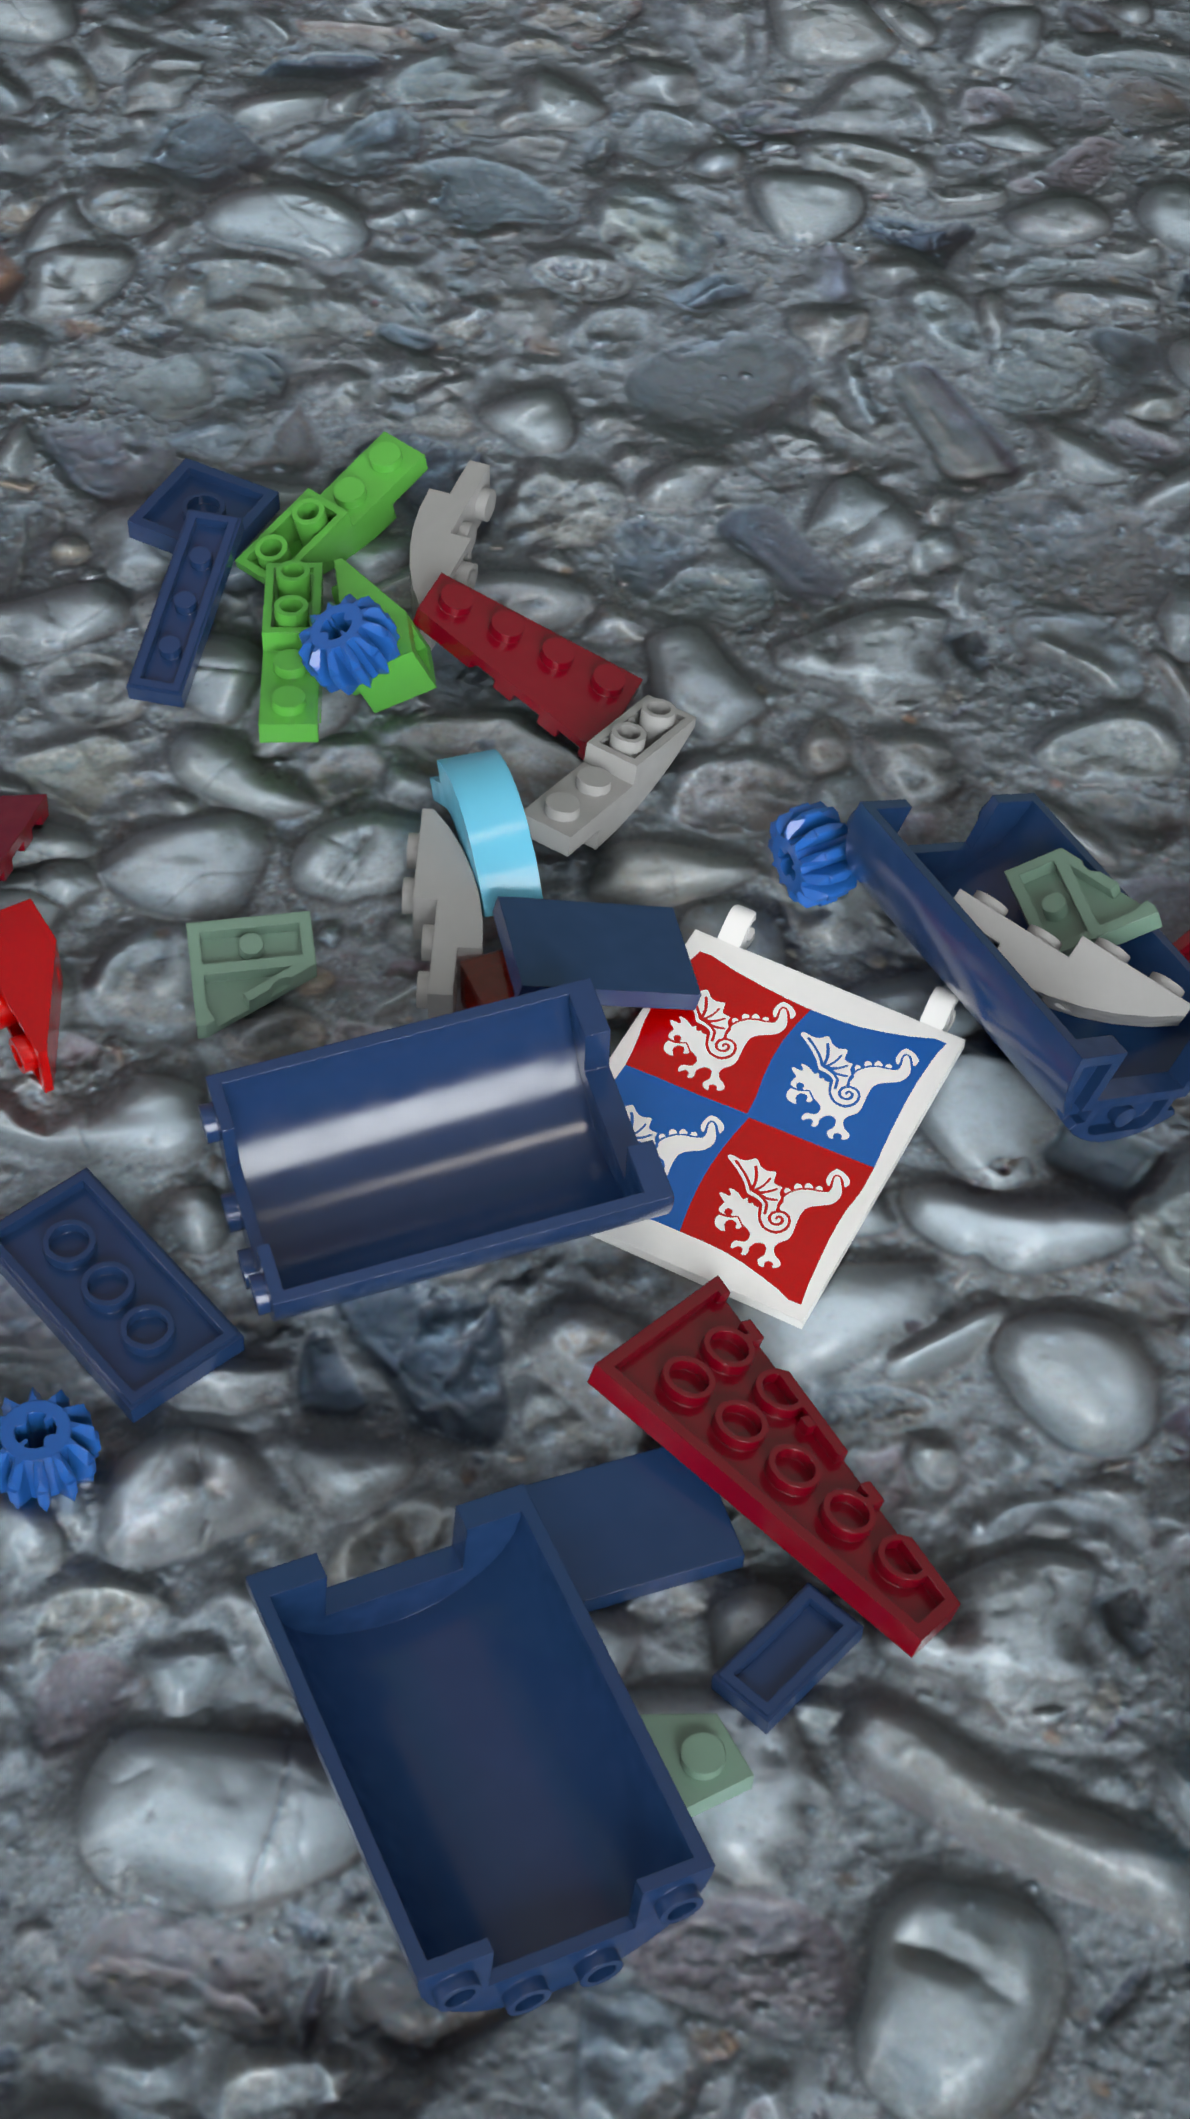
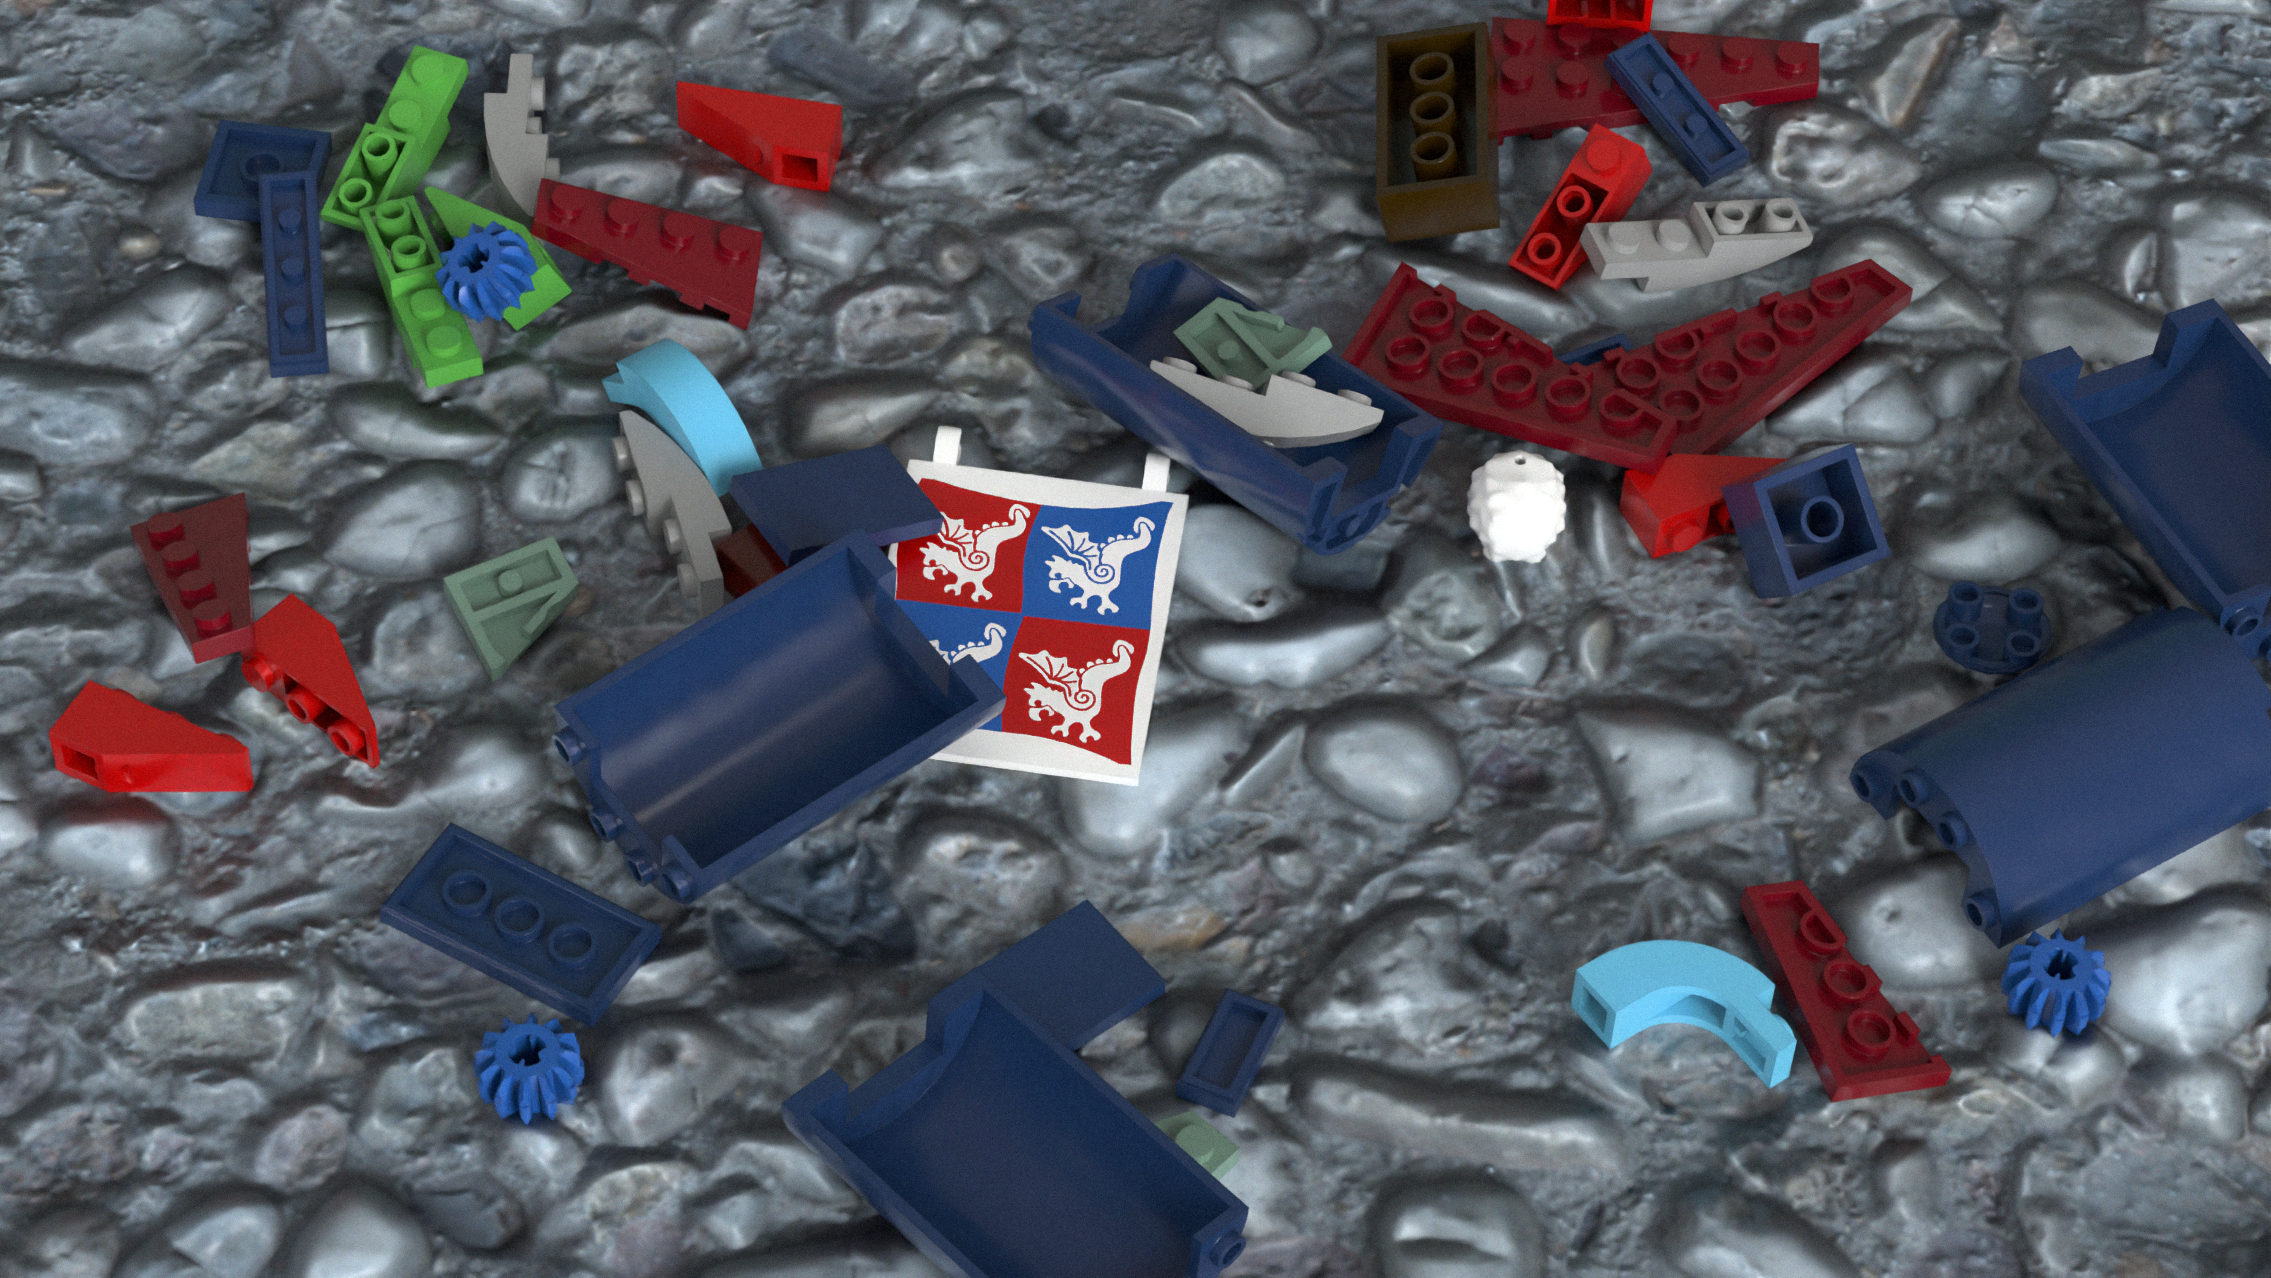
camera: 20 degrees left, 0 degrees up
light grey slope [524,695,697,857] -> none
dark red wing [587,1275,961,1658] -> none
blue gear [768,801,857,908] -> none
none -> red slope [676,81,843,192]

